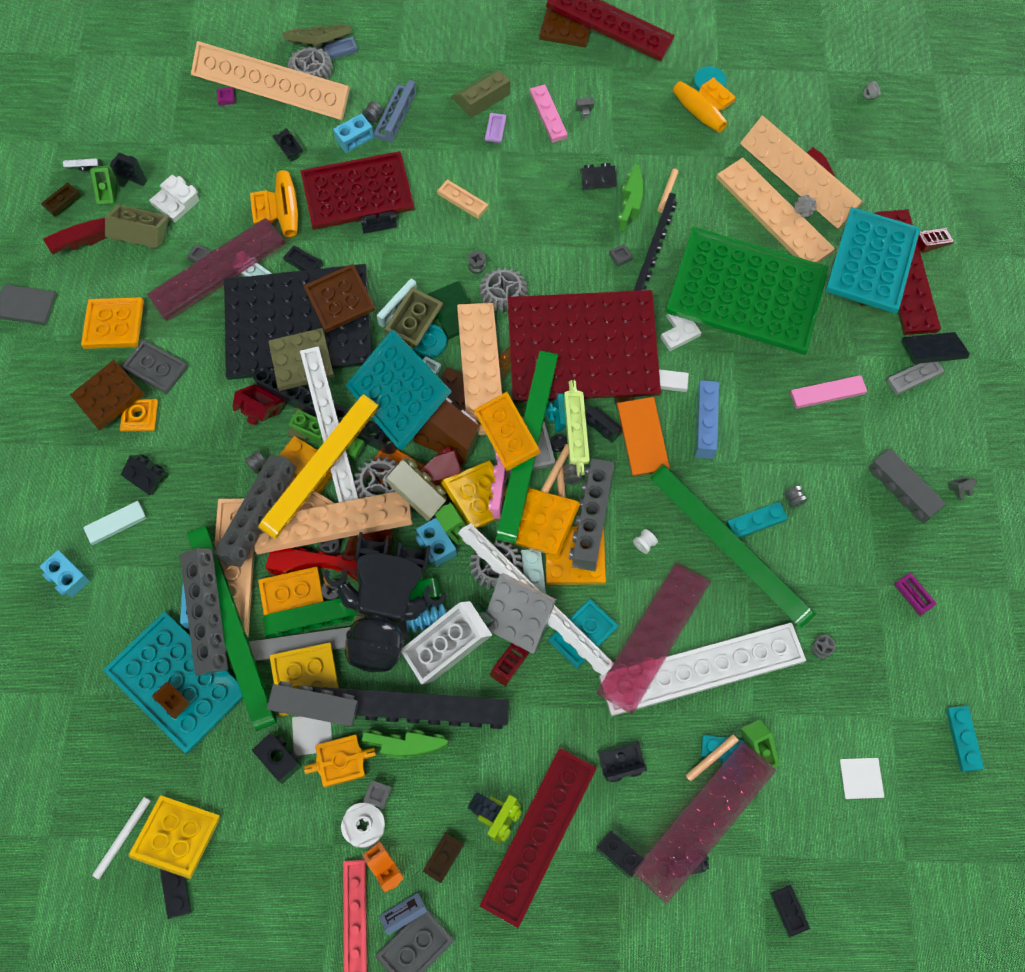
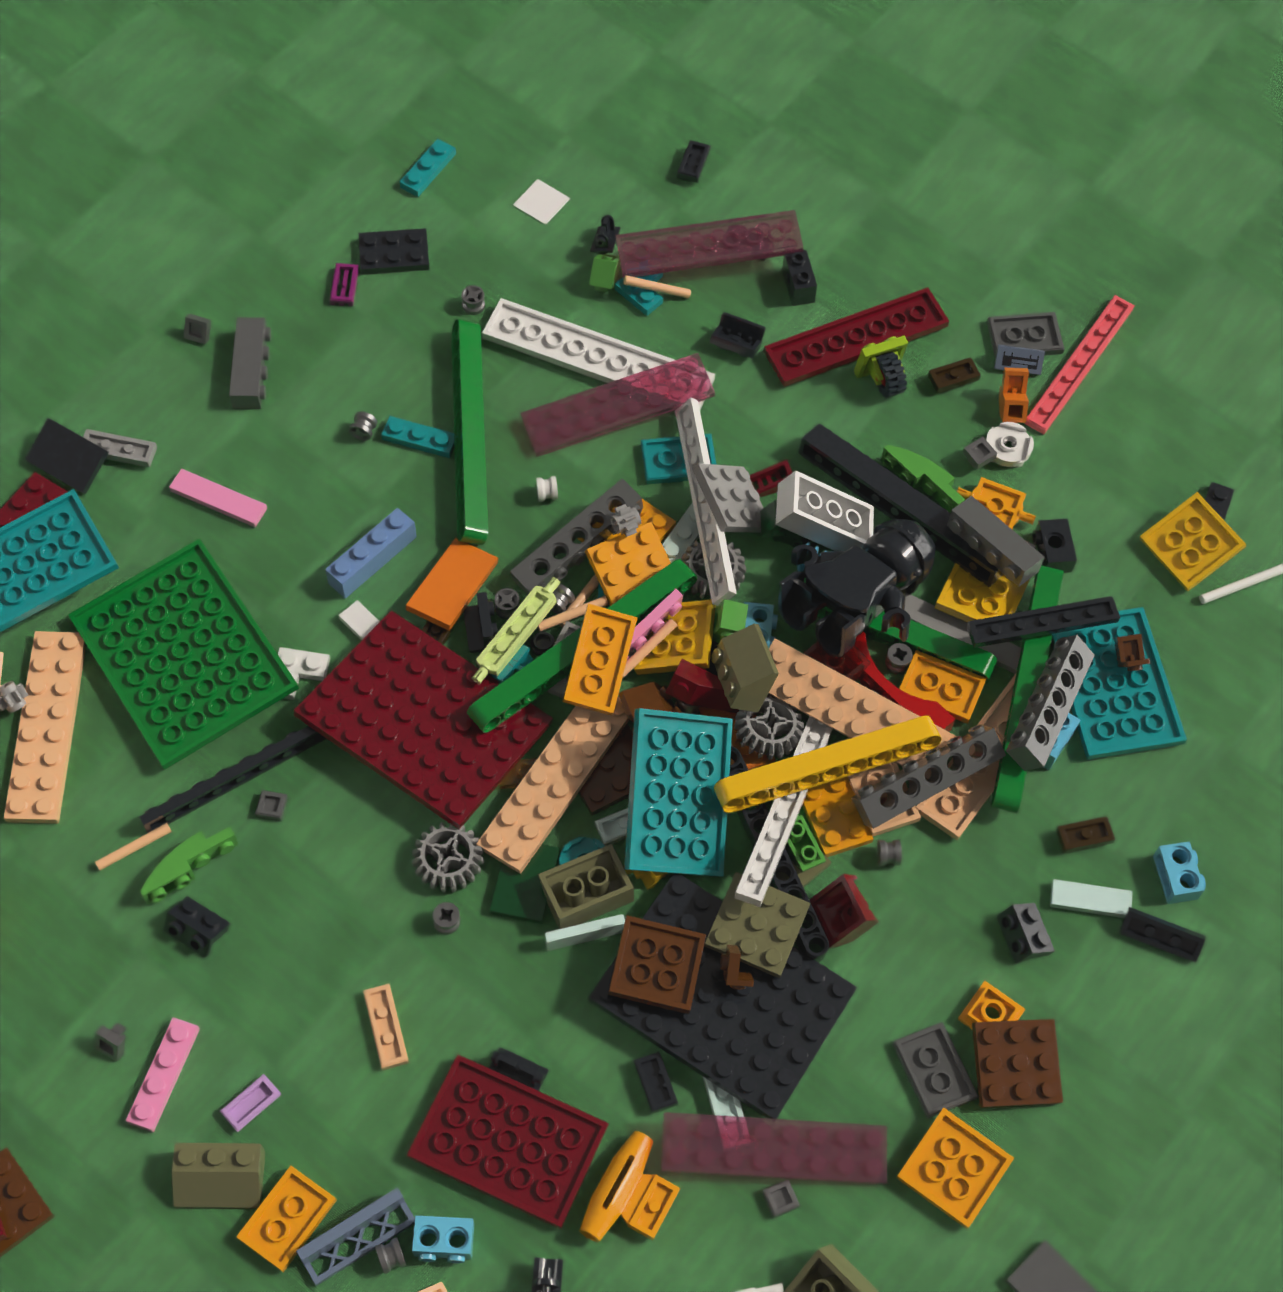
camera: 145 degrees left, 5 degrees down
none -> light orange plate [236,1165,337,1272]
none -> black plate [358,228,430,275]
none -> flat silver wheel [494,588,520,619]
none -> black hinge [590,215,621,254]
none -> light grey gear [610,504,641,537]
none -> light nougat bar [623,619,678,678]
none -> reddish brown bracket [720,945,754,990]
none -> black plate [967,596,1120,648]
none -> dark brown plate [1056,816,1116,854]
none -> black plate [1119,907,1206,963]

